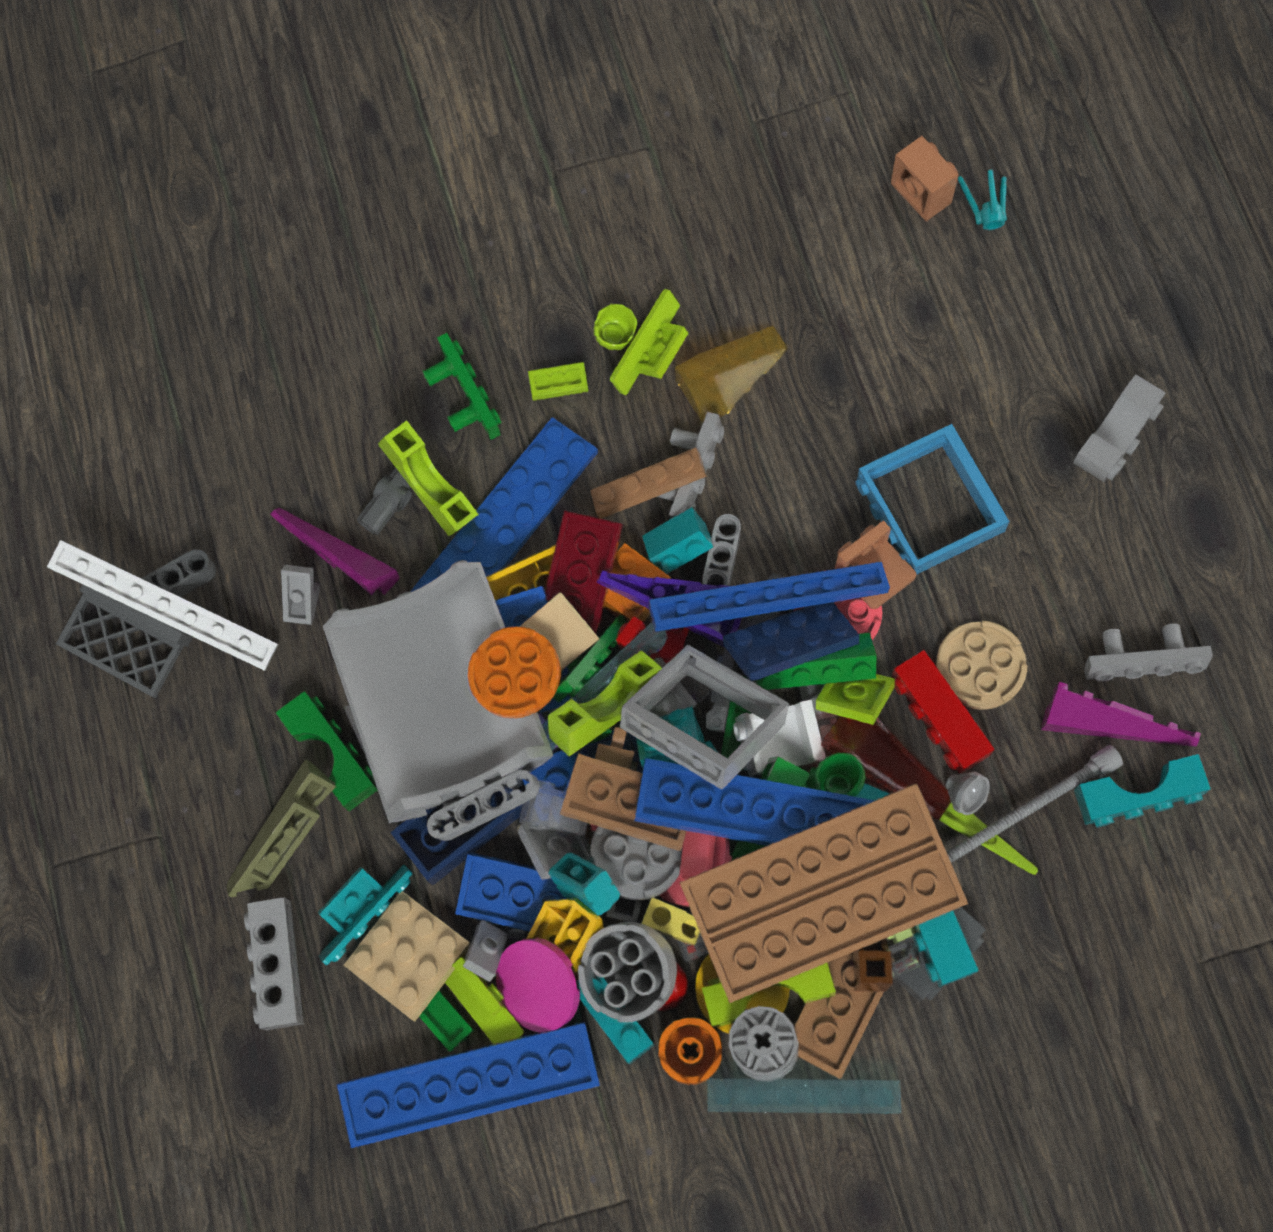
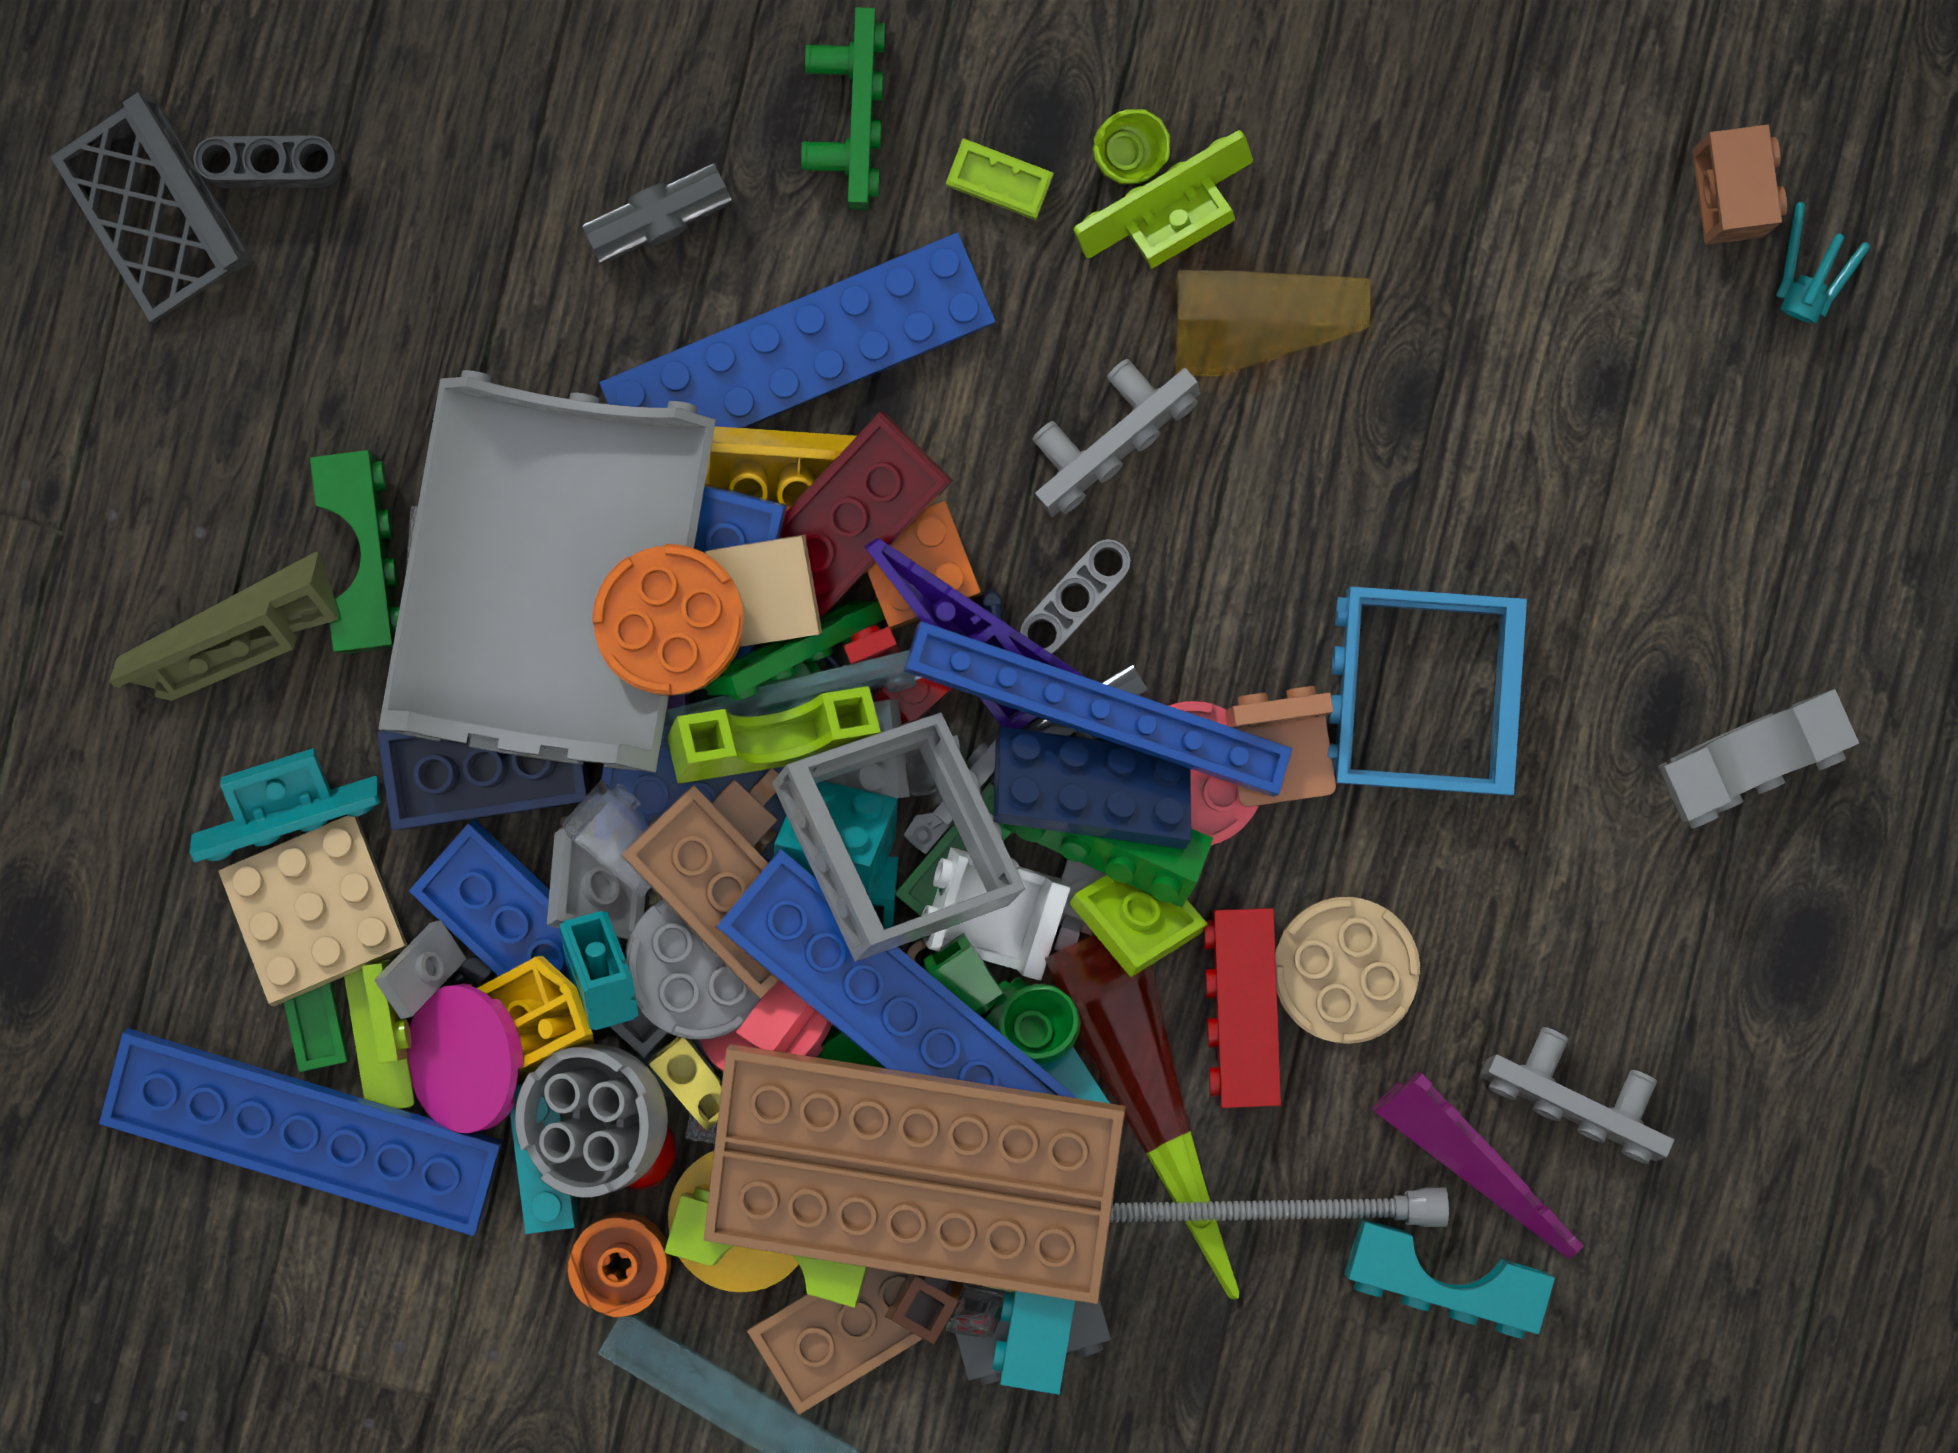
camera: 25 degrees right, 15 degrees up
white plate [47,540,279,671] -> none
light grey brick [244,897,304,1030] -> none
magenta wedge [270,508,400,595] -> none
light grey slope [281,565,320,625] -> none
lime arch [378,420,479,536] -> none
light grey beam [427,770,540,841] -> none
medium nougat plate [590,448,707,519] -> none
teal brick [642,507,714,574] -> none
light grey wheel [729,1006,799,1082] -> none
light grey piece [946,771,990,815] -> none

